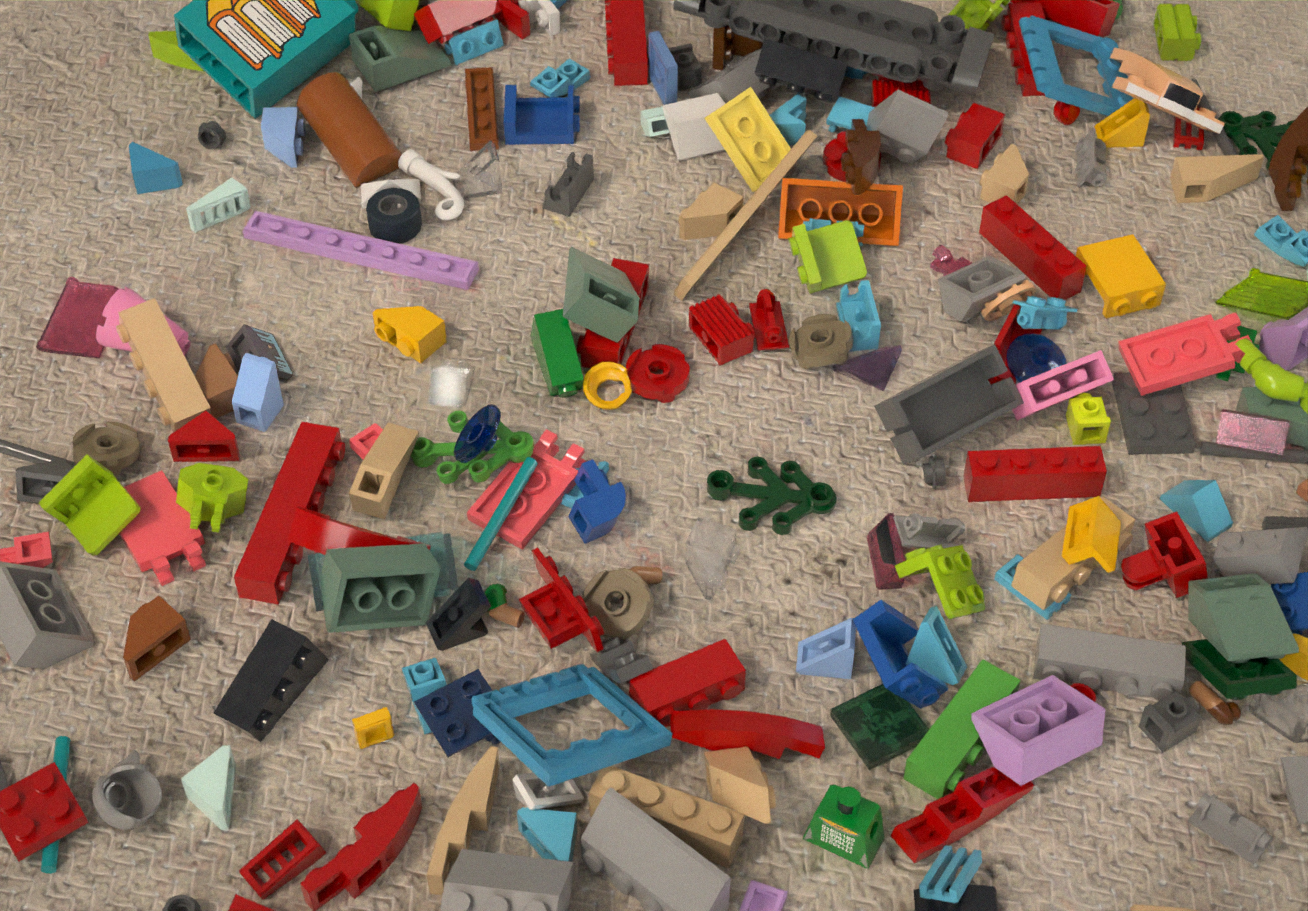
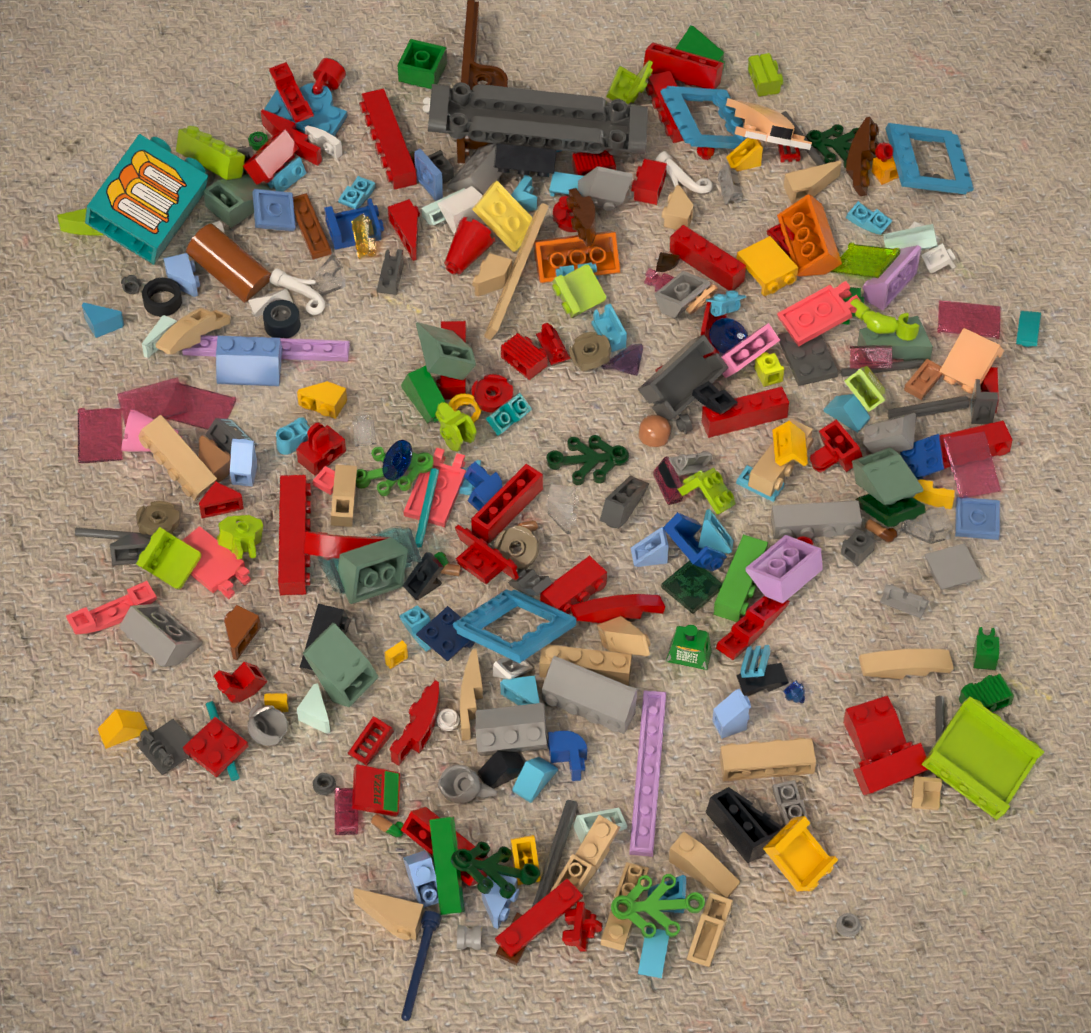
camera: 15 degrees left, 5 degrees up
none -> clear pink piece [117,377,188,427]
none -> black tyre [142,277,182,317]
none -> tan slope [156,308,230,354]
none -> clear pink piece [162,382,236,430]
none -> red brick [213,662,268,703]
none -> medium blue slope [216,336,283,386]
none -> medium blue tile [252,189,296,231]
none -> yellow tile [264,693,289,712]
none -> medium azure piece [276,417,310,455]
none -> red brick [296,422,346,476]
none -> sand green slope [303,623,379,707]
none -> clear yellow hinge [352,214,377,259]
none -> red slope [388,199,420,261]
none -> lime hinge [435,402,477,452]
none -> white plate [437,709,460,731]
none -> red cone [444,217,495,275]
none -> red brick [471,464,543,545]
none -> teal slope [485,393,532,436]
none -> dark grey slope [599,476,649,529]
none -> nougat hair [638,415,671,447]
none -> white plant [655,151,713,194]
none -> dark brown tile [656,252,680,272]
none -> black slope [692,381,738,414]
none -> red tile [767,223,795,257]
none -> orange slope [777,194,842,277]
none -> lime torso [844,366,886,413]

